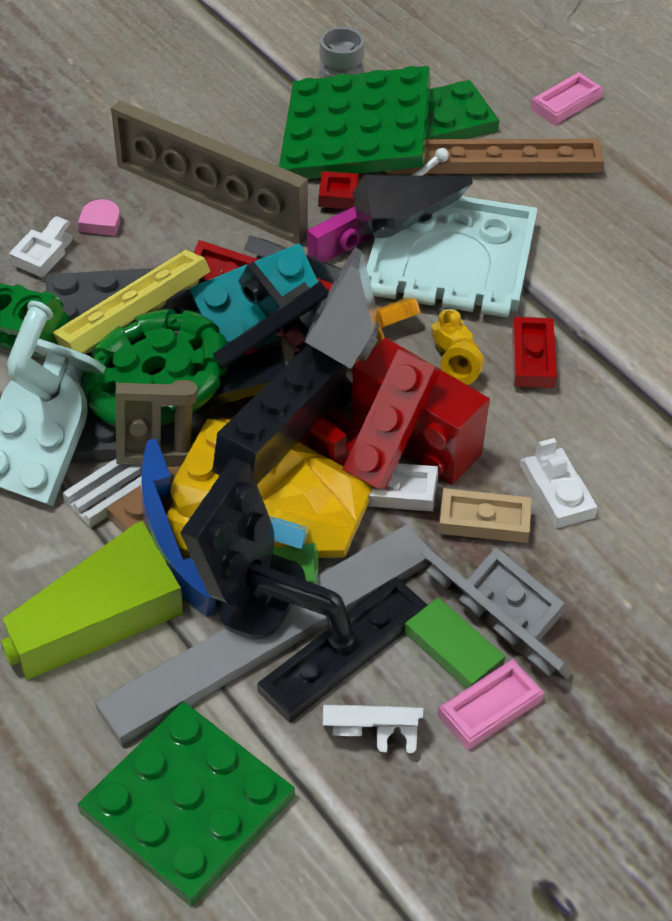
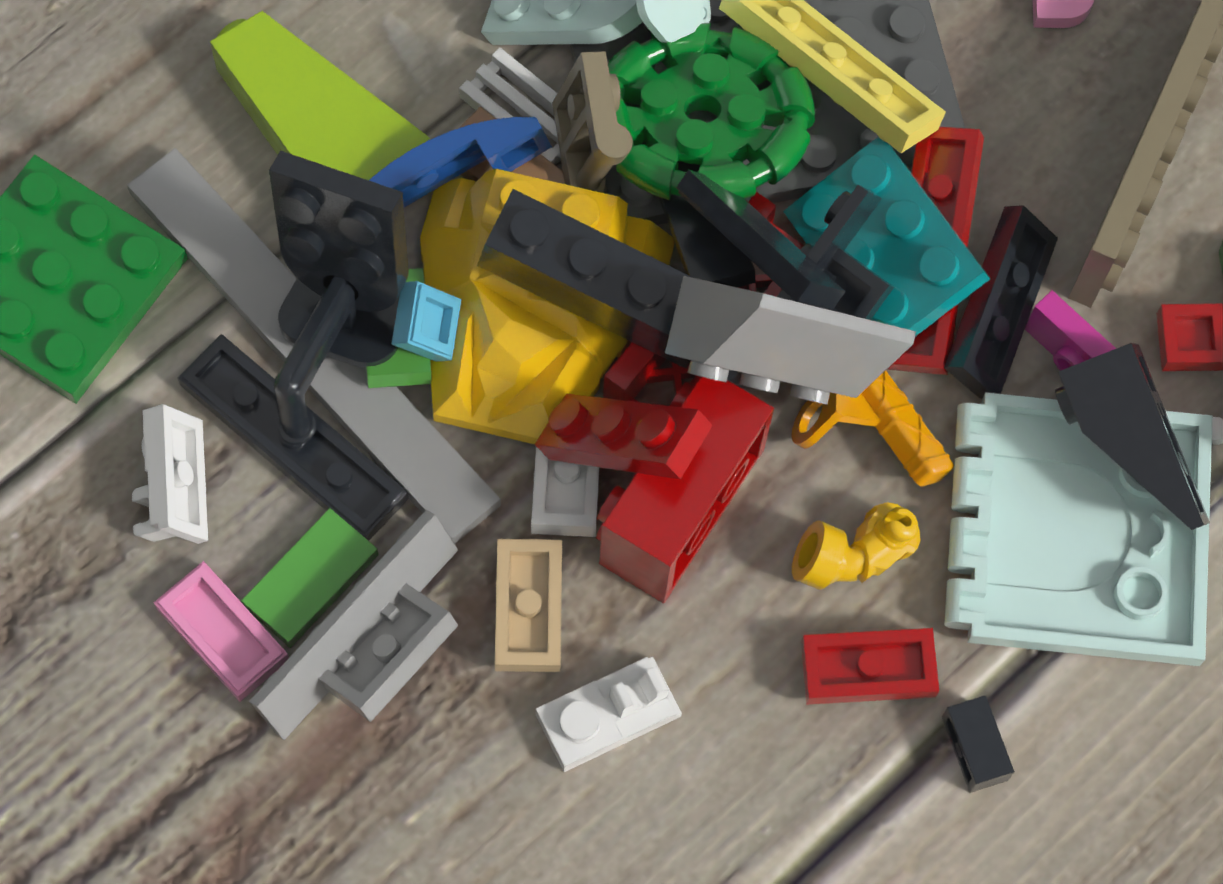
camera: 80 degrees right, 20 degrees up
none -> black piece [942,695,1015,793]

